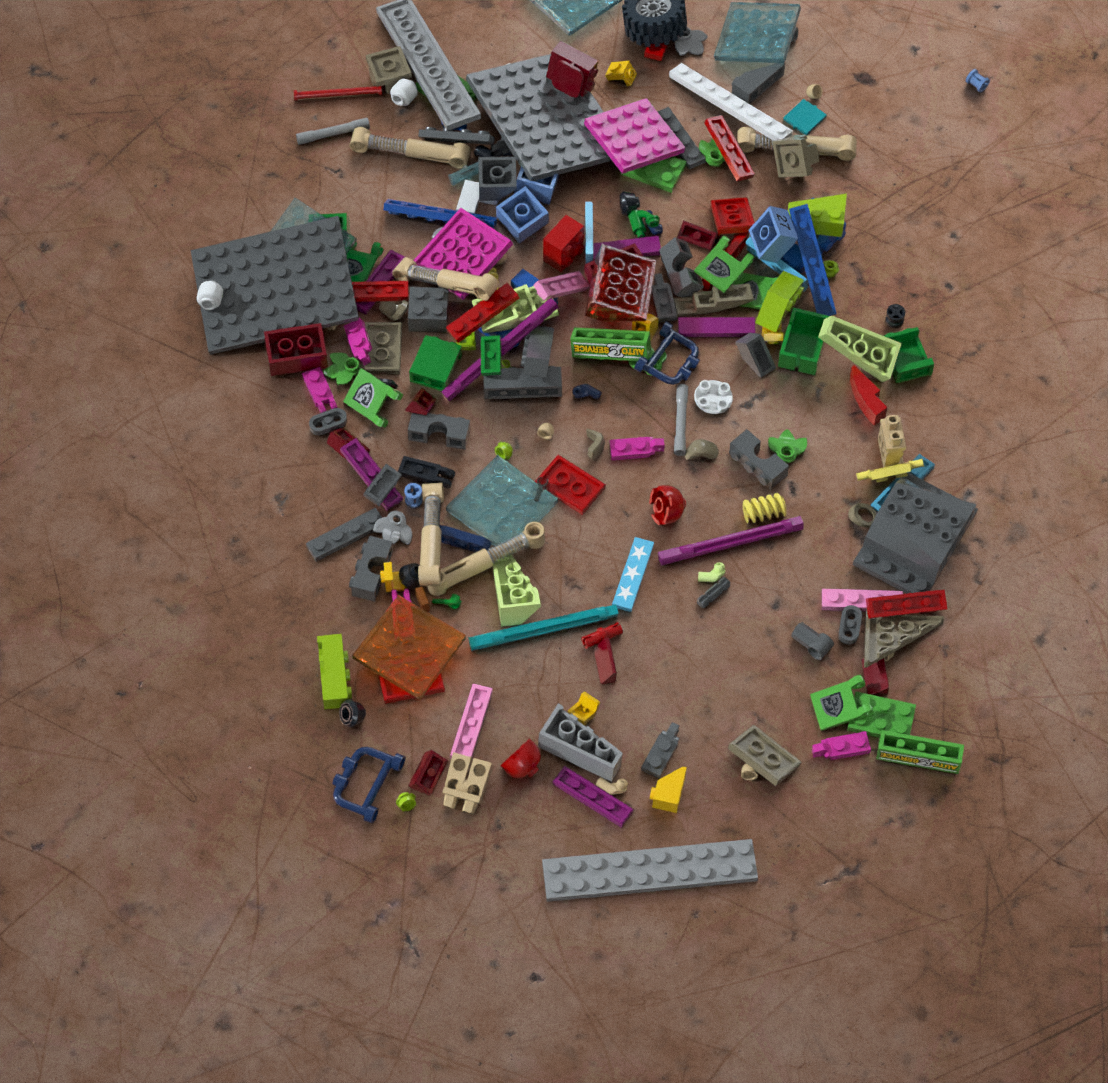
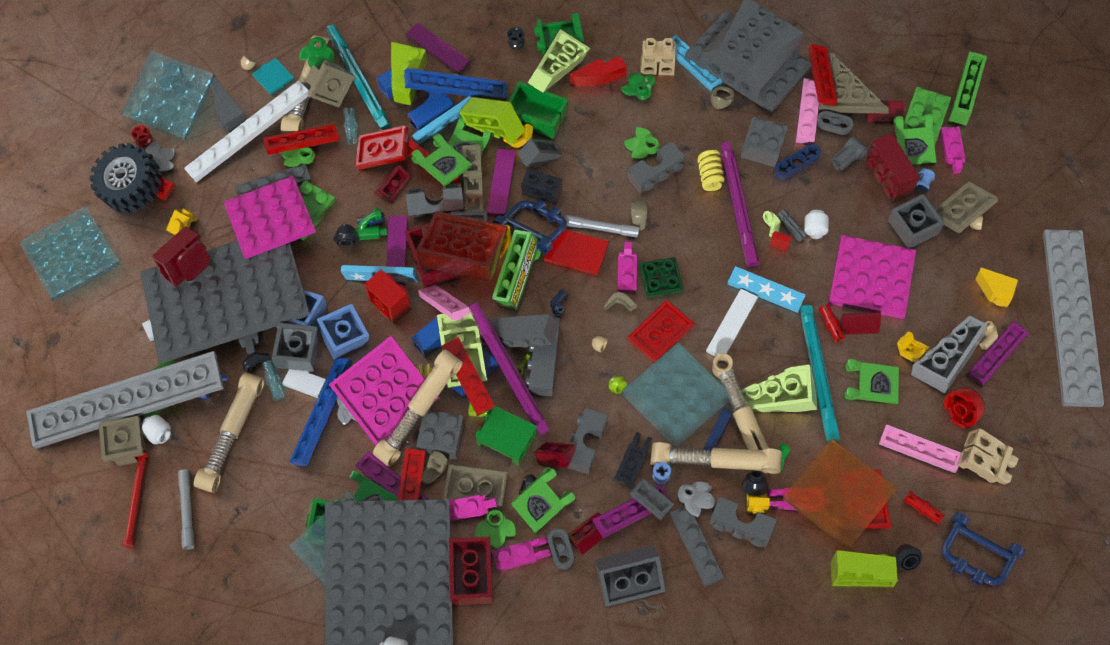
camera: 80 degrees left, 5 degrees up
lime plate [396,792,416,812] -> none
dark red slope [408,749,448,796] -> none
dark orange tile [415,587,430,615] -> none
dark grey plate [418,127,495,145] -> none
green plate [481,335,502,376] -> none
clear smoke hand [534,477,550,502] -> none
dark grey hinge [641,722,680,779] -> none
red cylinder [649,485,686,525] -> none
white dish [694,380,733,414] -> none
medium blue brick [749,206,798,263] -> none
light yellow plate [856,459,924,482] -> none
none -> red wheel [131,125,153,148]
none -> green plate [299,37,335,68]
none -> teal piece [326,24,391,130]
none -> clear light blue pin [343,108,358,144]
none -> magenta tile [406,23,470,75]
none -> black brick [521,168,562,205]
none -> red tile [544,227,609,276]
none -> dark grey slope [594,545,666,607]
none -> green plate [620,73,655,100]
none -> dark green tile [639,257,684,299]
none -> white tile [706,289,758,357]
none -> dark grey brick [741,117,788,167]
none -> red tile [770,231,792,251]
none -> dark blue beam [774,144,821,180]
none -> white head [804,210,829,239]
none -> dark pink plate [828,235,916,319]
none -> bright green flag [844,359,899,404]
none -> dark red brick [866,133,919,203]
none -> dark grey brick [888,194,944,249]
none -> red pin [903,491,945,525]
none -> medium blue bush [915,168,935,193]

